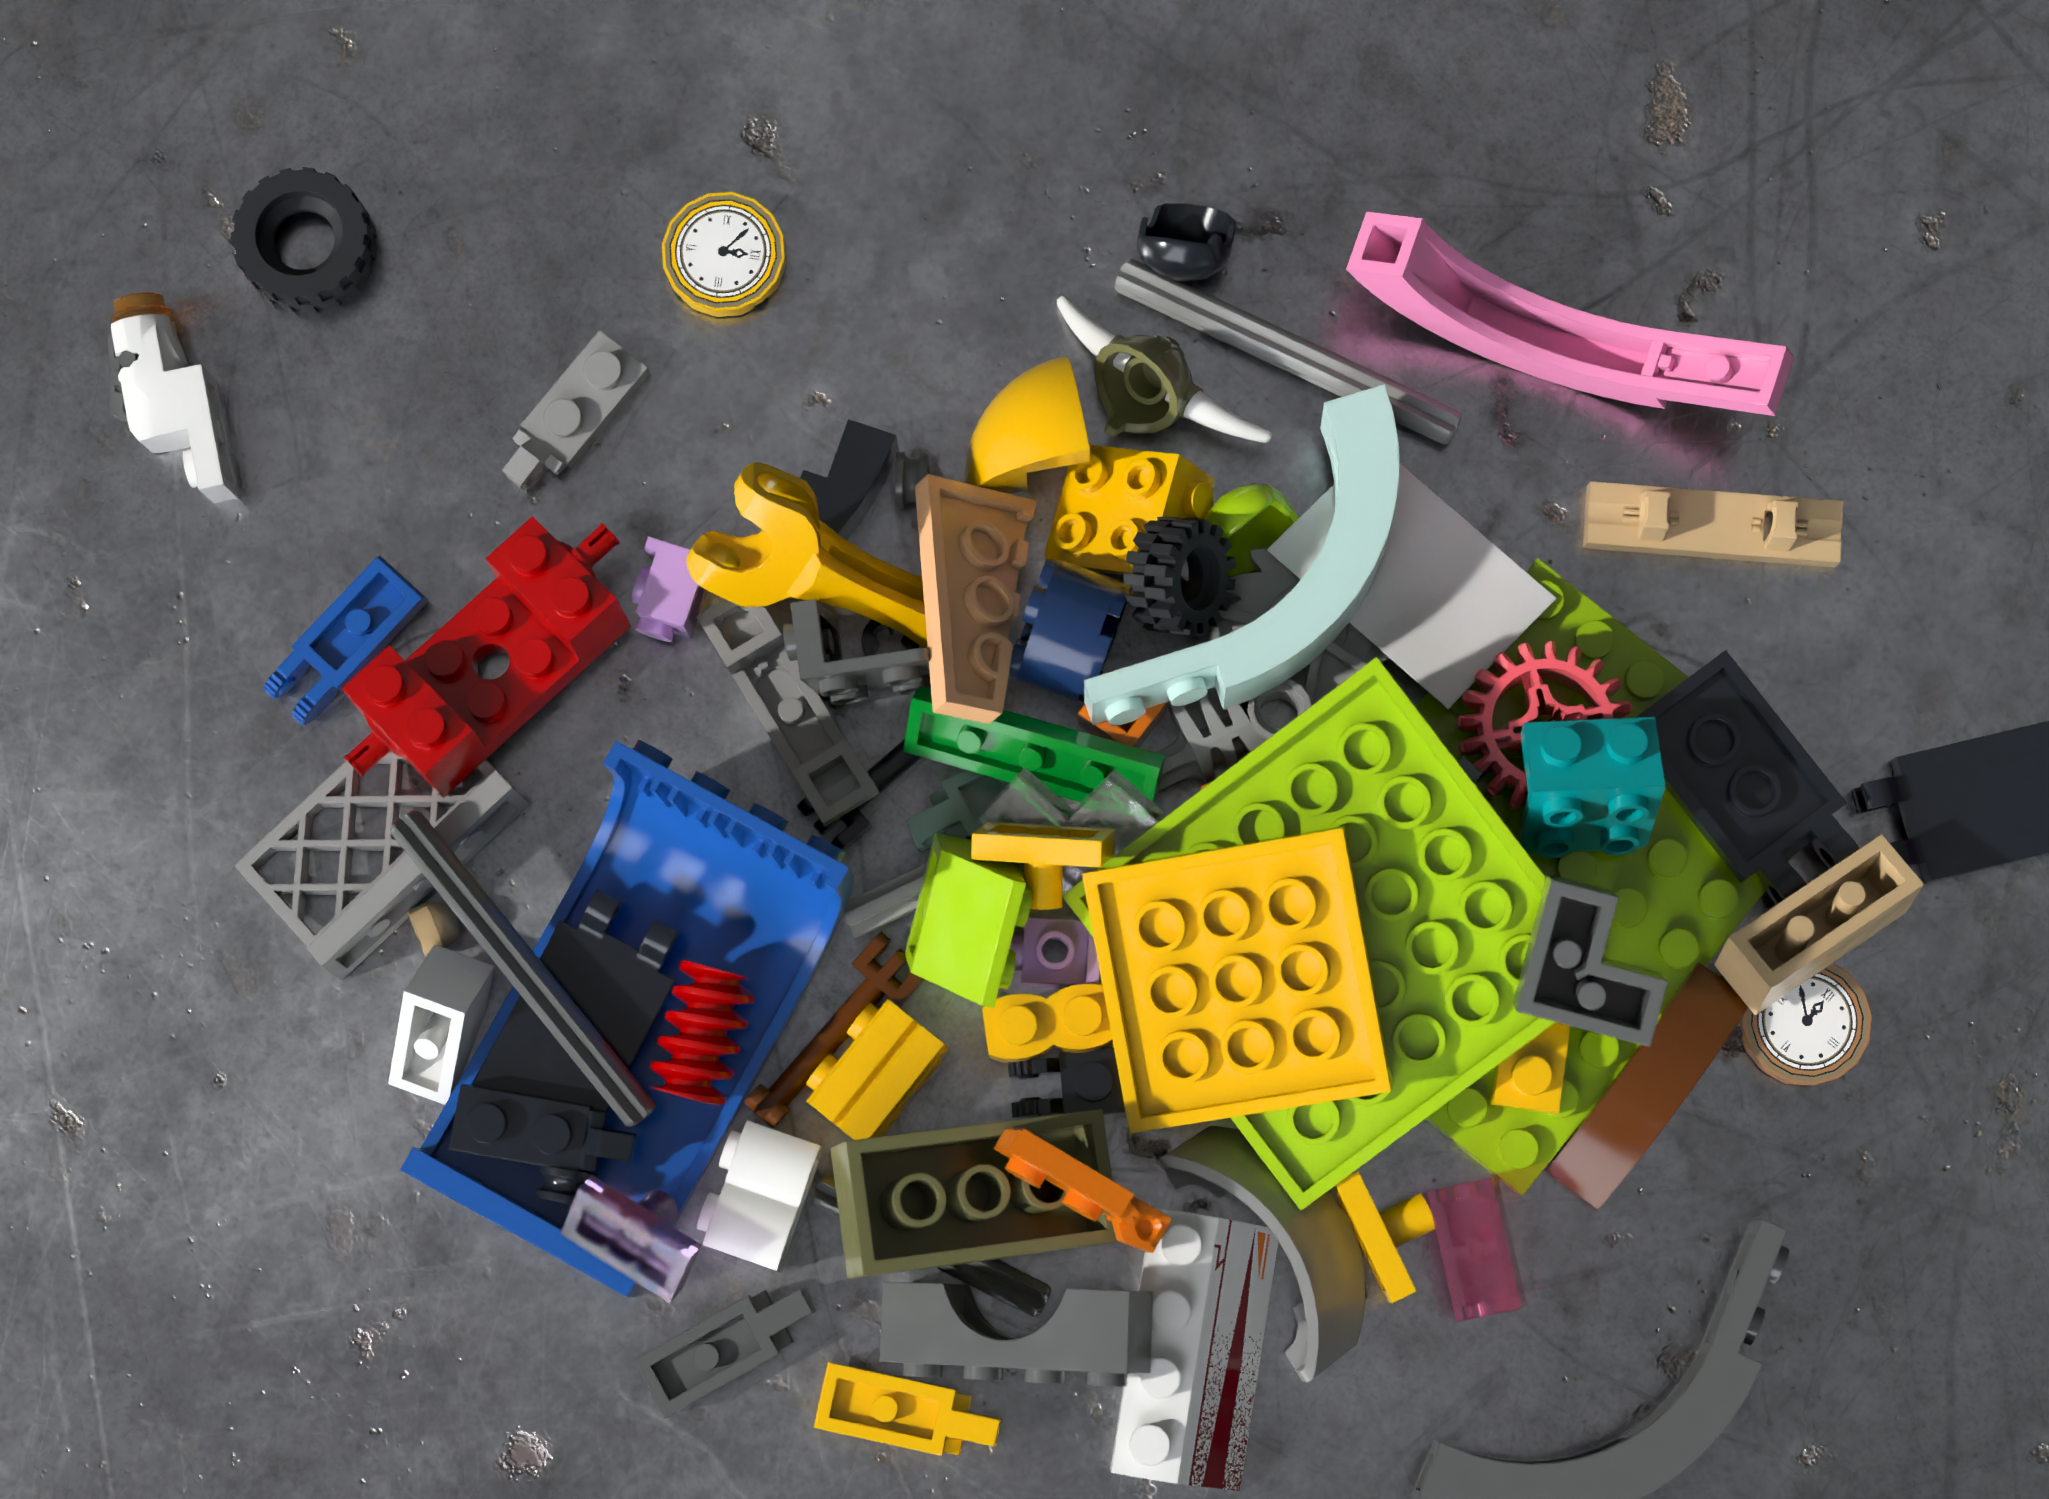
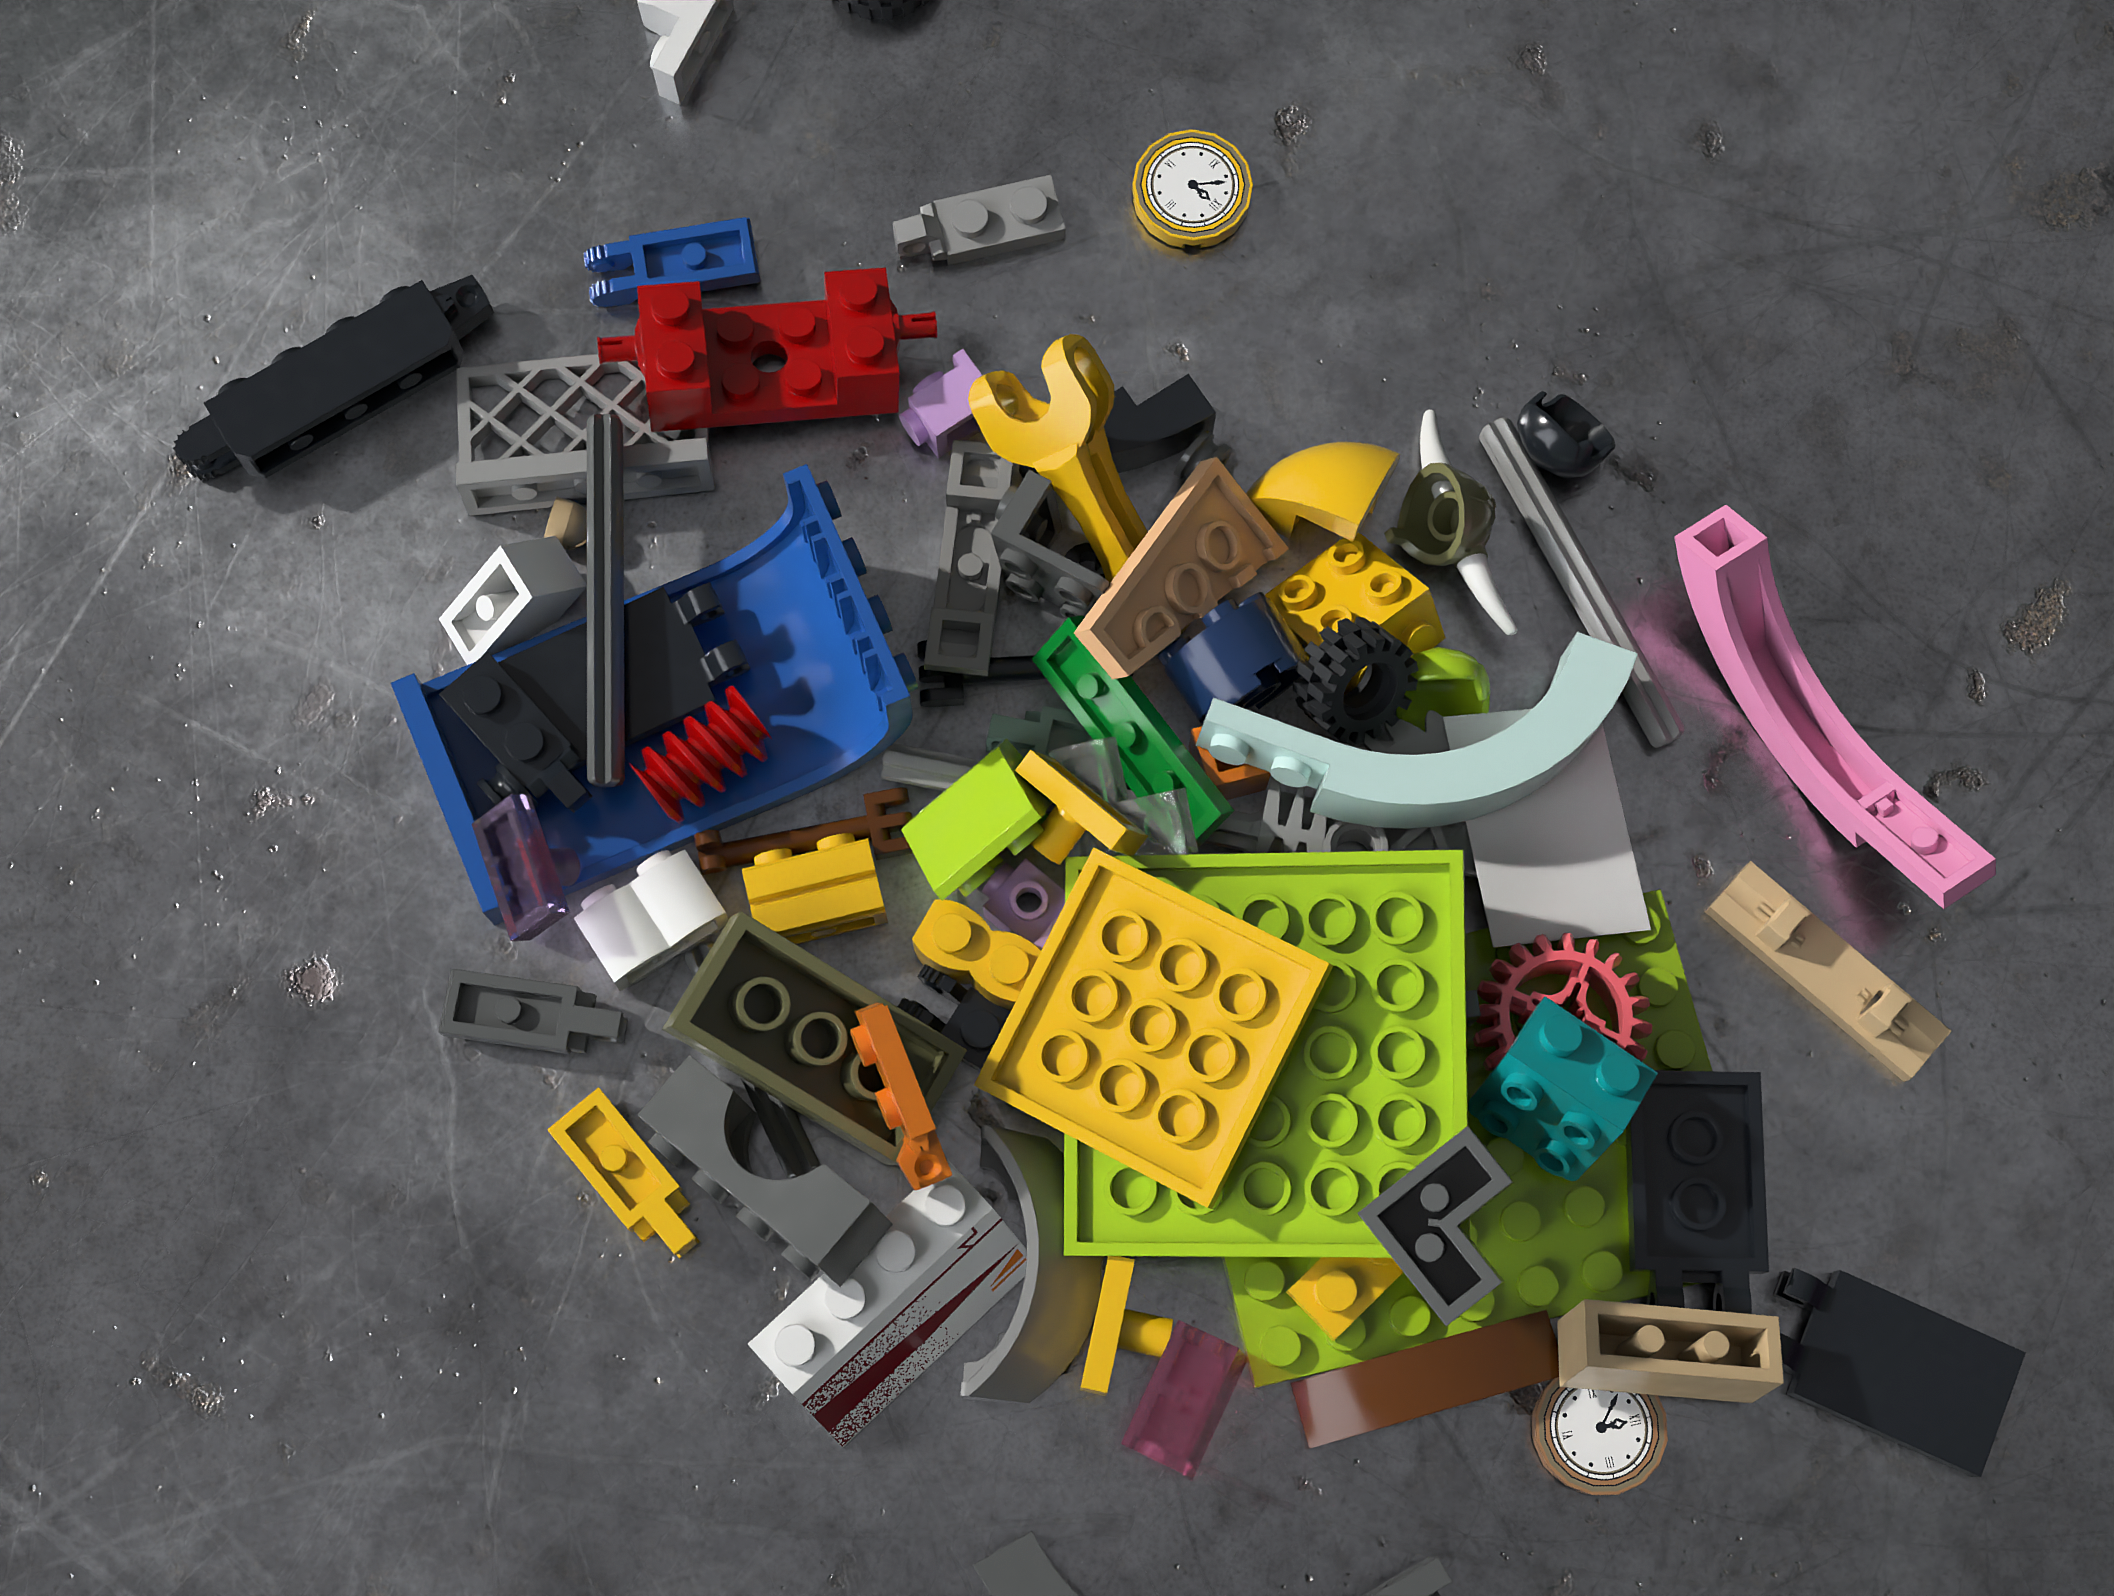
camera: 30 degrees right, 5 degrees down
none -> black hinge [173,275,494,481]

